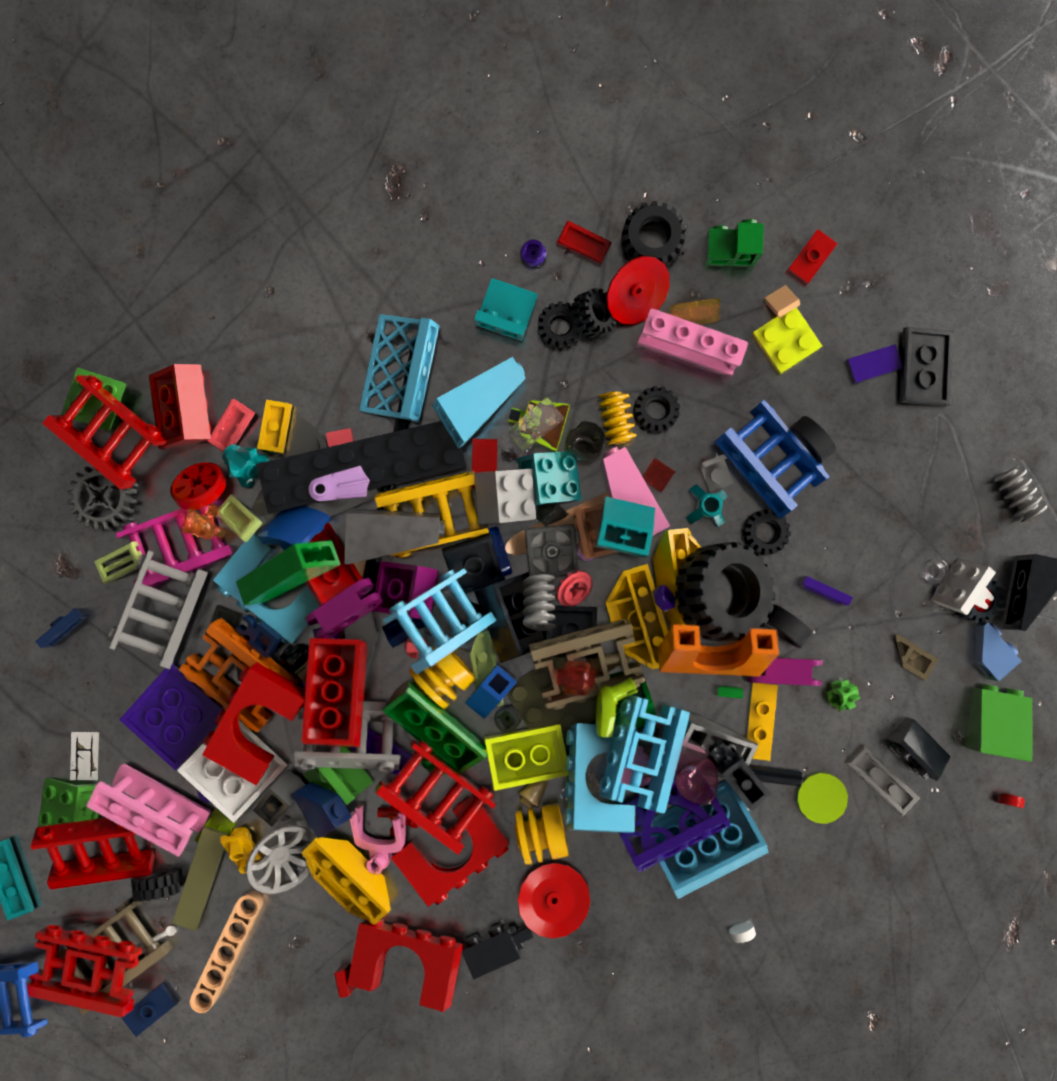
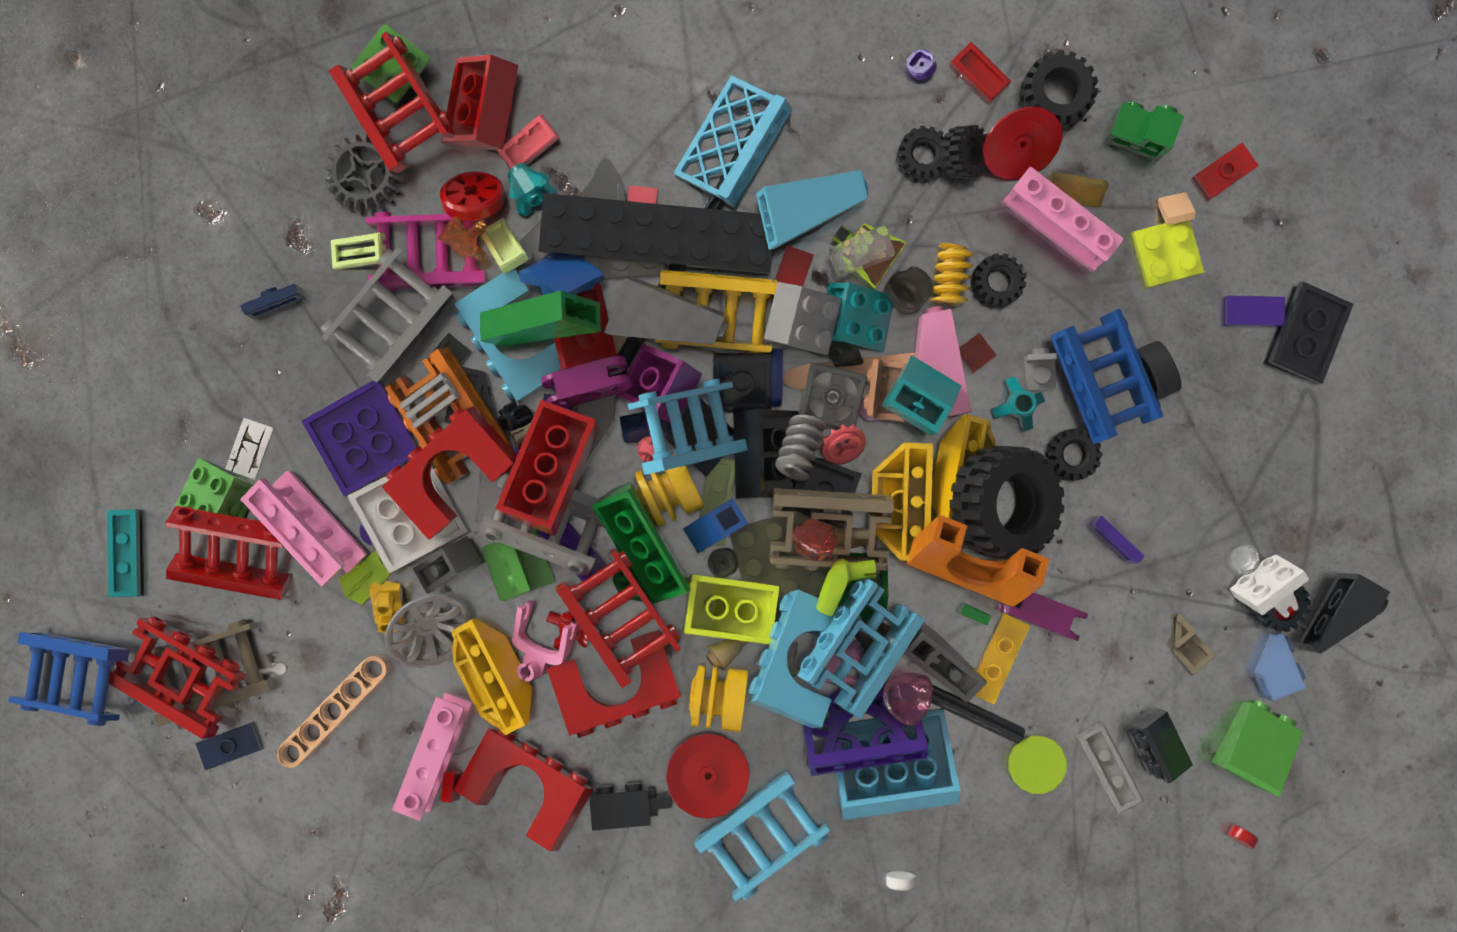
camera: 15 degrees right, 0 degrees up
black tyre [131,869,181,902] -> none
olive tile [172,826,229,931] -> none
dark blue plate [236,614,283,659] -> none
yellow plate [257,399,292,454] -> none
dark blue slope [291,782,352,839] -> none
lavender piece [309,466,370,501] -> none
teal bracket [474,278,538,341] -> none
dark purple tile [653,585,676,612] -> none
black hinge [708,740,771,811] -> none
black tyre [765,604,812,648] -> none
bright green gear [827,679,860,712] -> none
light grey piece [994,466,1047,523] -> none
none -> bright pink fence [392,692,473,821]
none -> light grey tile [399,372,461,429]
none -> medium azure fence [694,770,830,901]

